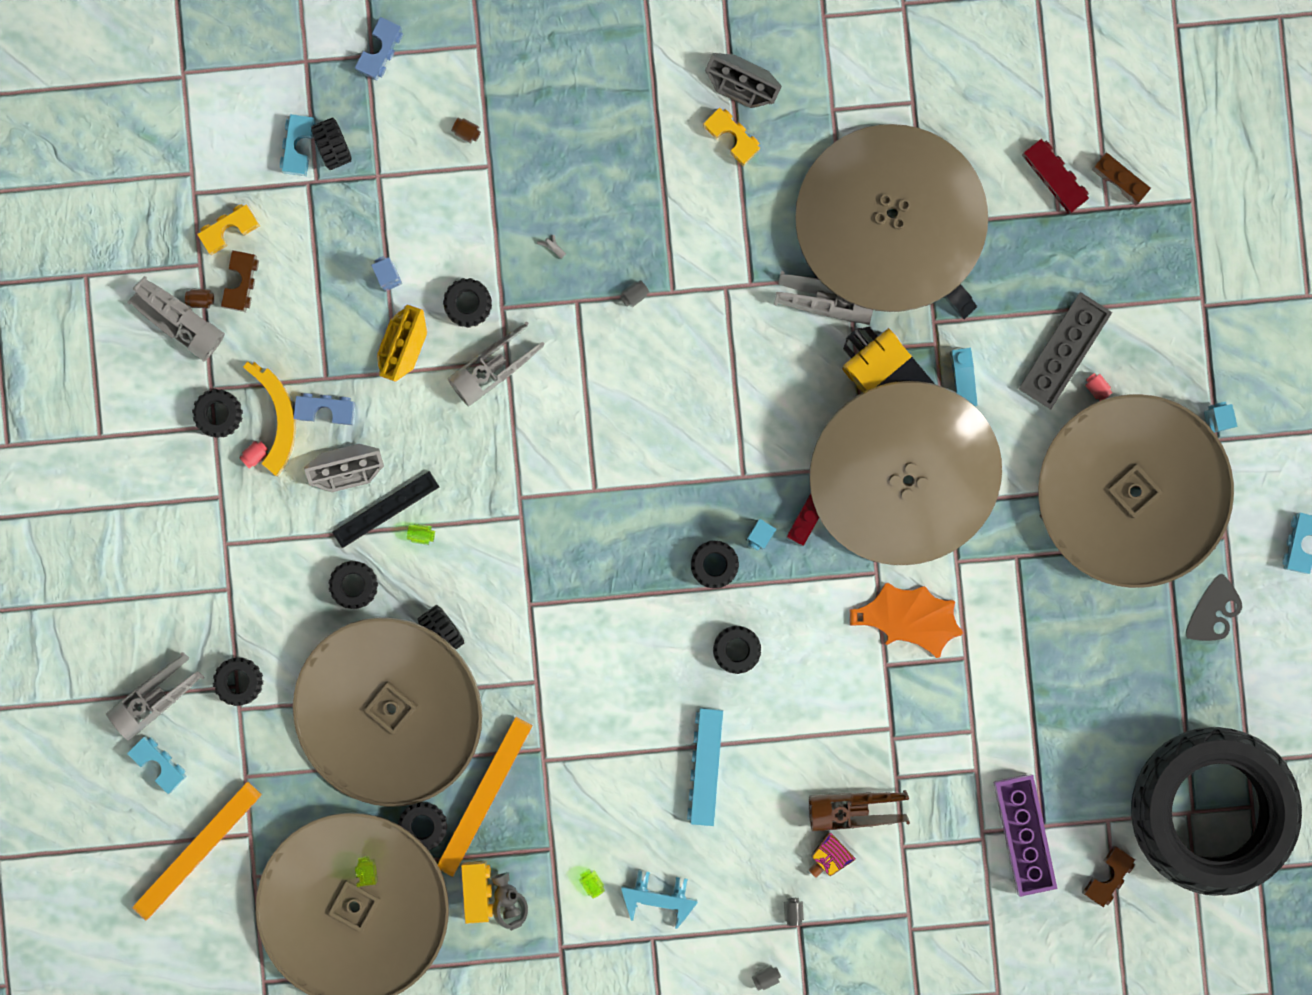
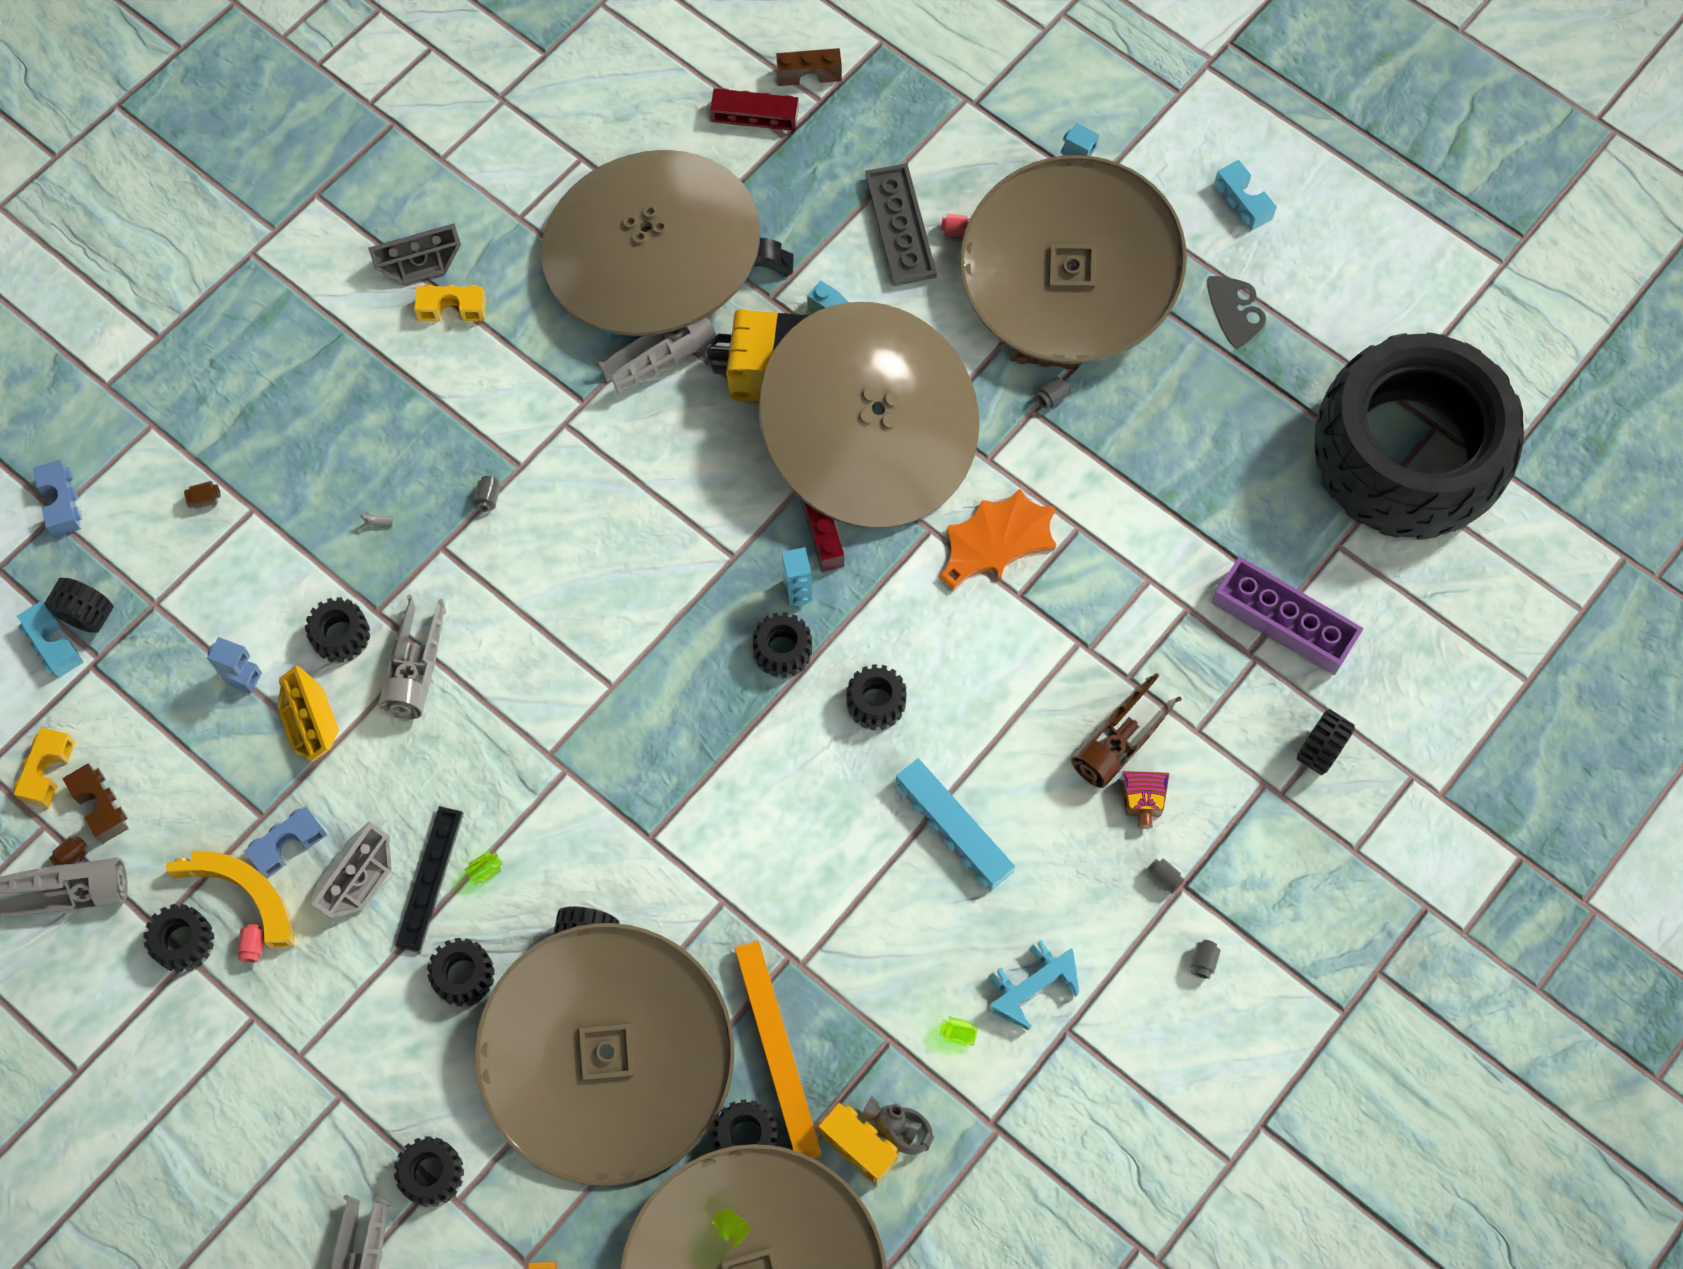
camera: 40 degrees left, 20 degrees down
reddish brown arch [1082,845,1136,908] -> none
none -> dark grey brick [1036,377,1070,409]
none -> black tyre [1296,709,1355,776]

